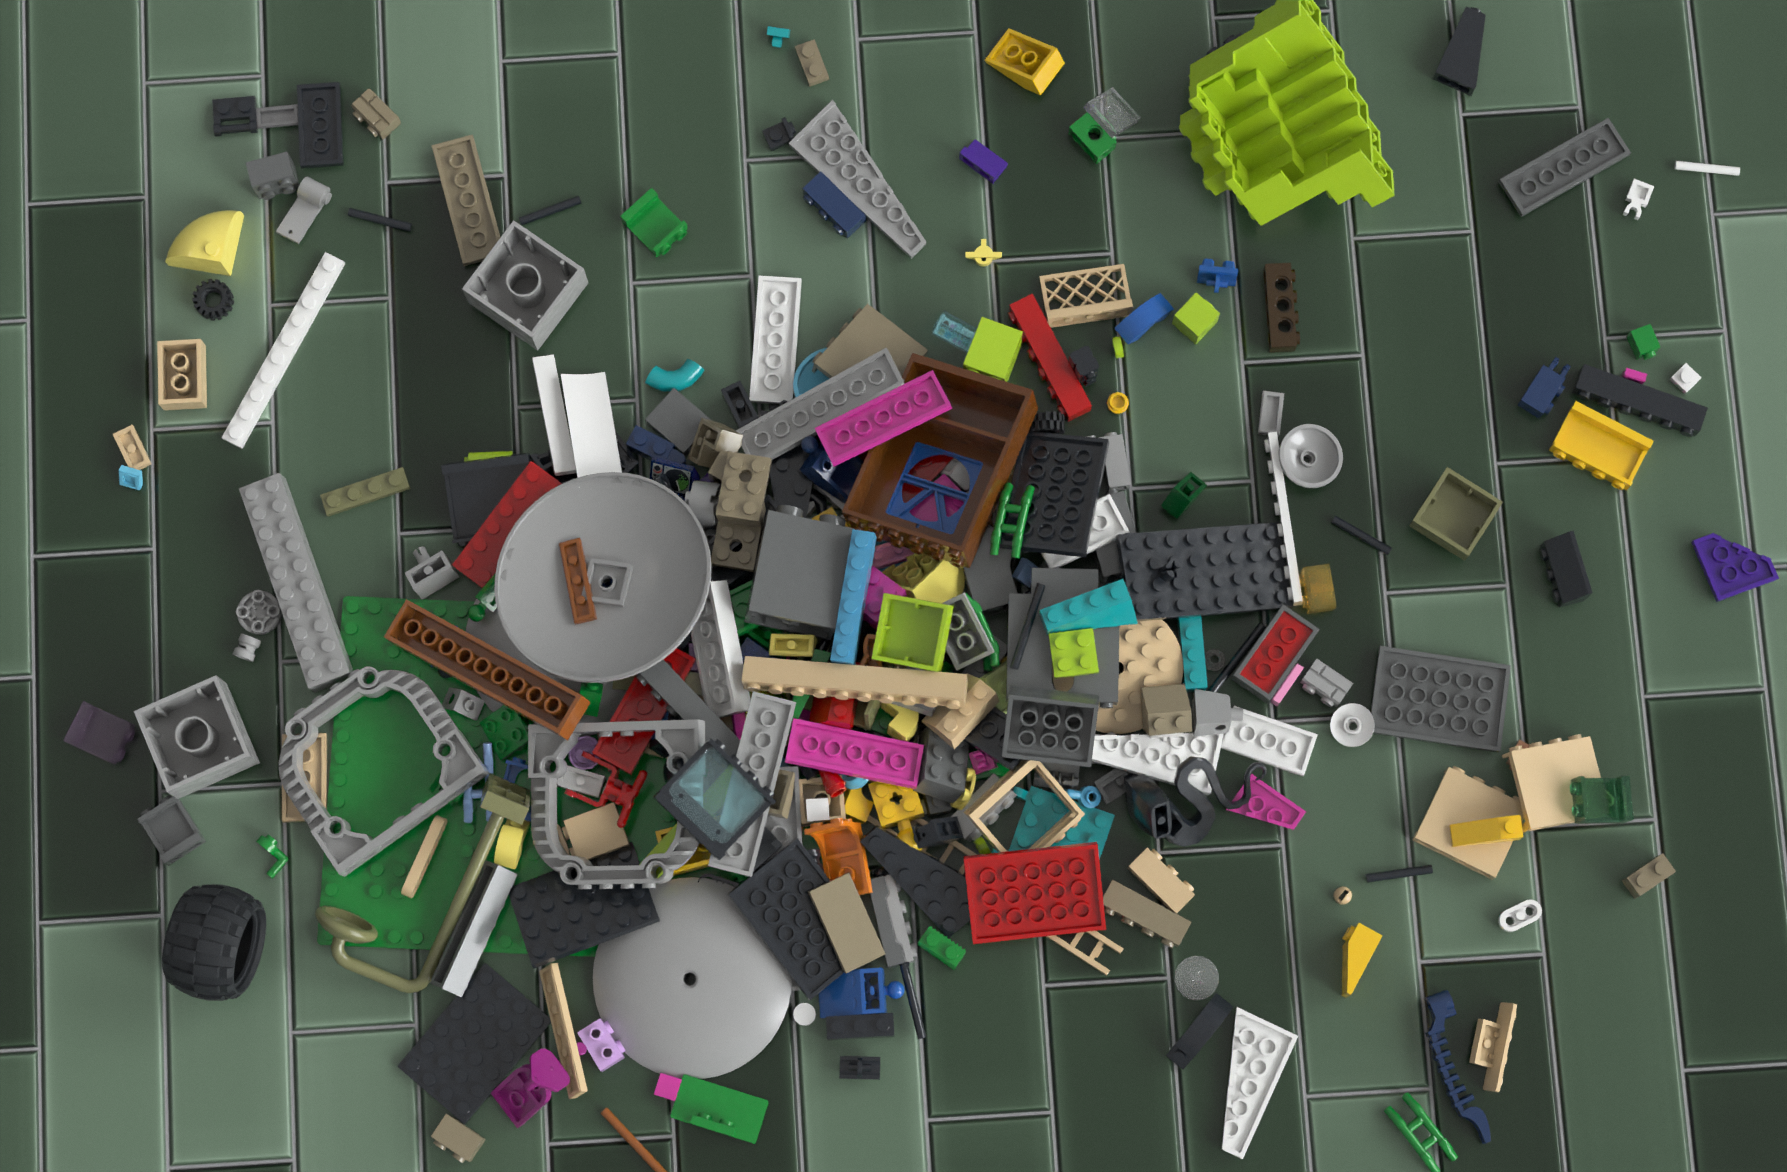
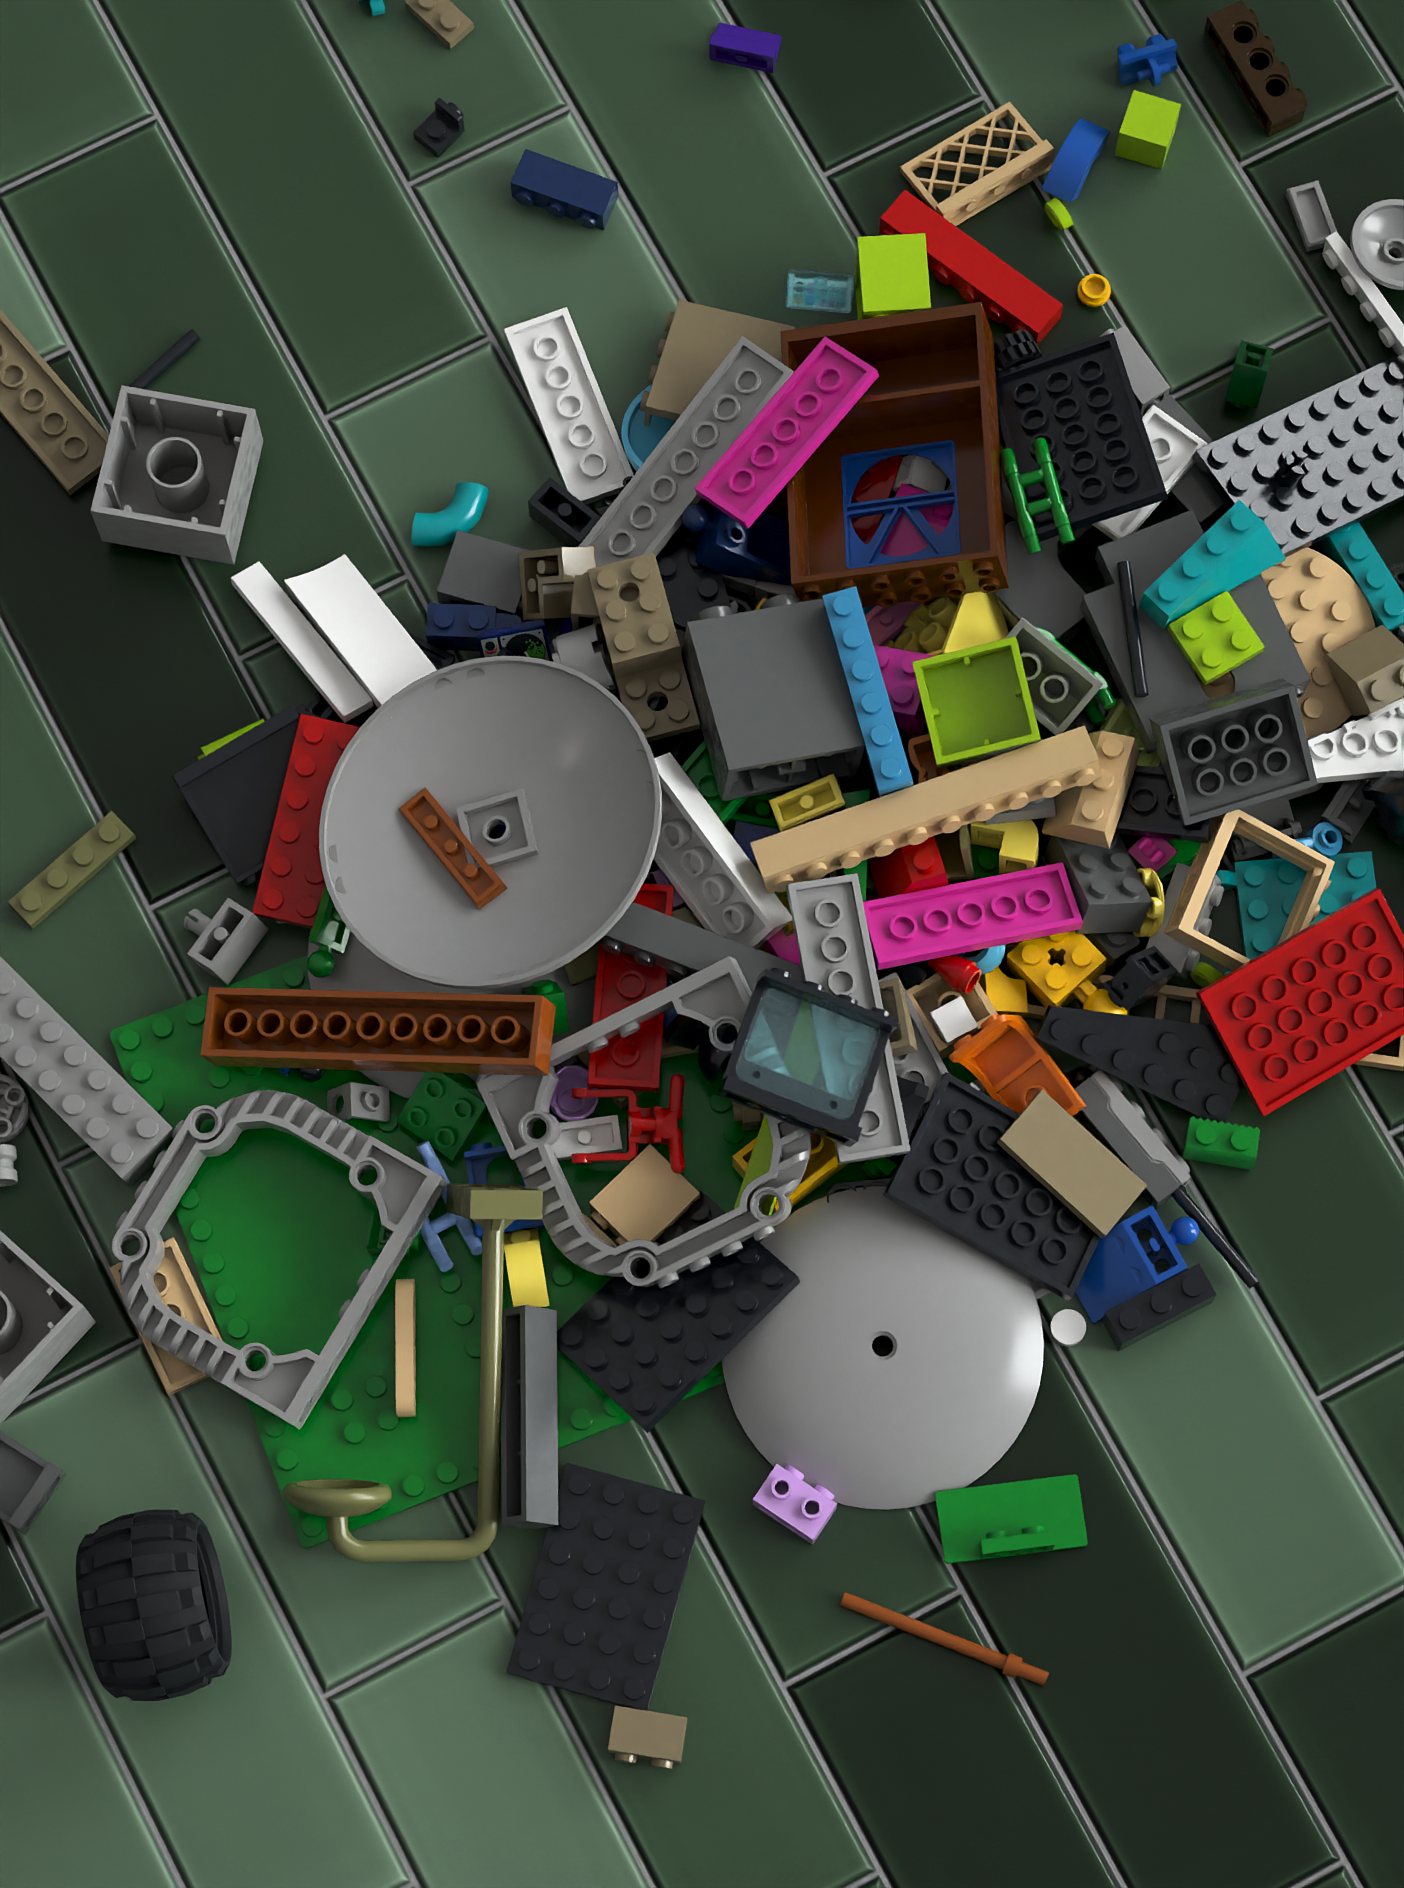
camera: 25 degrees left, 5 degrees down
green plate [256,834,288,879] -> none
magenta plate [491,1042,587,1129] -> none
tan tile [539,963,588,1099] -> none
green panel [620,188,688,257] -> none
dark pink tile [654,1073,682,1101] -> none
light grey wing [789,100,926,259] -> none
black hips [839,1056,880,1080] -> none
light yellow piece [965,239,1002,267] -> none
light blue plate [1012,558,1038,588] -> none
black brick [1069,346,1099,387] -> none

